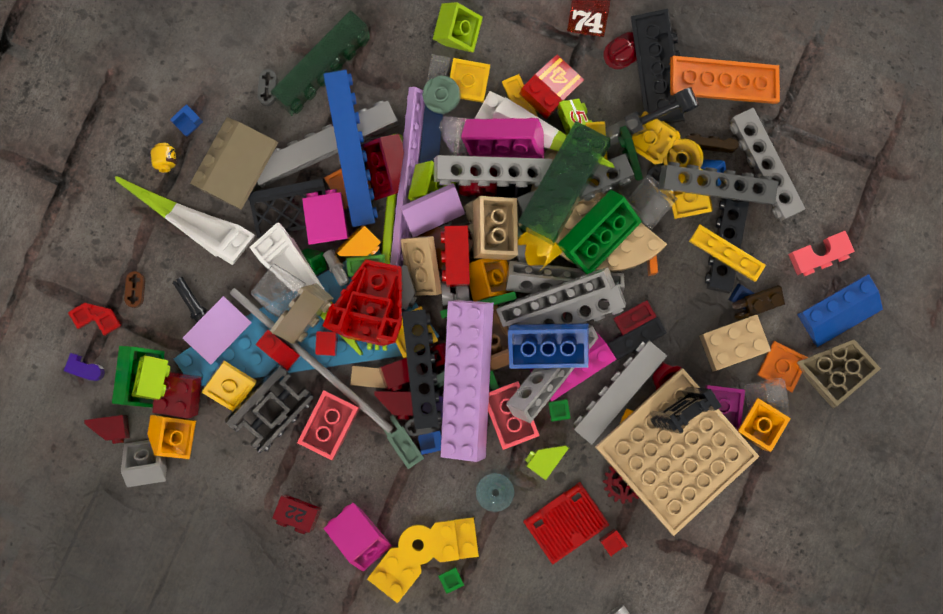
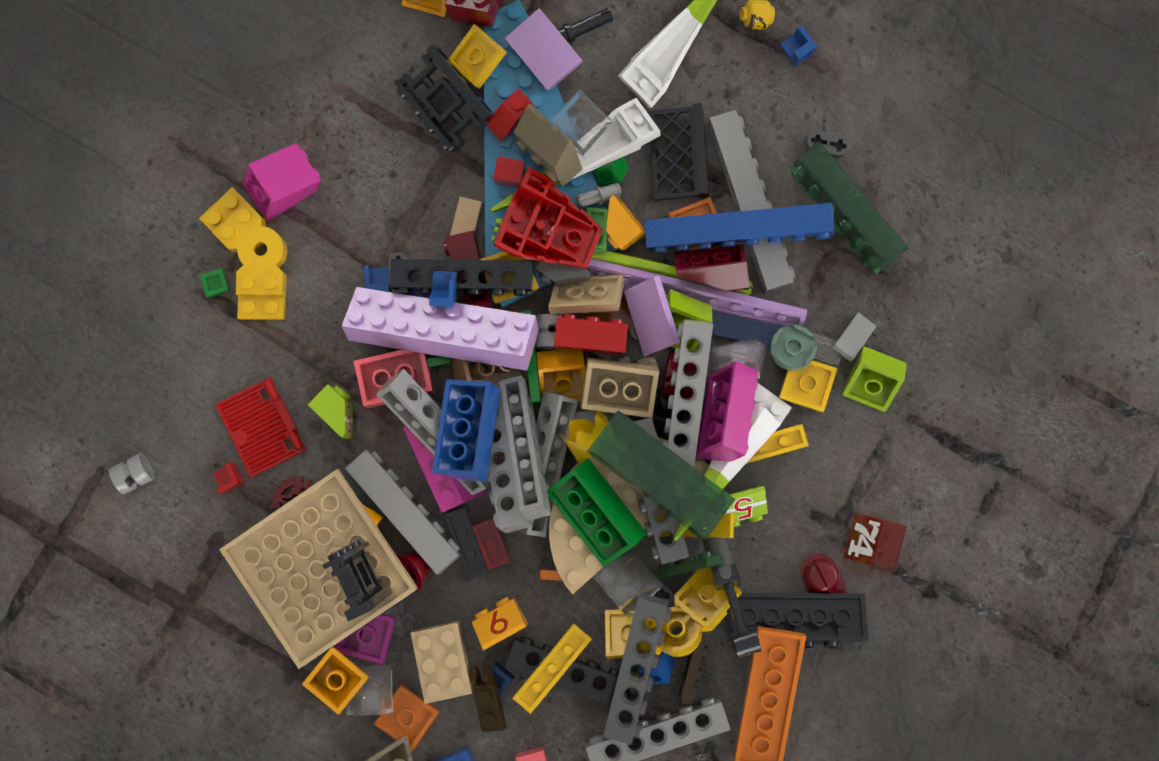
camera: 95 degrees right, 0 degrees up
dark tan slope [190,117,279,210] -> none
light grey piece [230,288,394,433] -> none
dark red brick [272,494,322,534] -> none
coral brick [297,390,360,460] -> none
dark pink slope [302,189,349,245] -> none
dark red slope [374,391,413,419] -> none
sand green hinge [382,415,424,469] -> none
clear light blue piece [476,473,514,512] -> none
red slope [519,55,584,120] -> none
green plate [548,400,571,422] -> none
none -> blue panel [429,271,457,308]
none -> light orange slope [472,597,528,650]
none -> light grey tile [832,312,876,362]

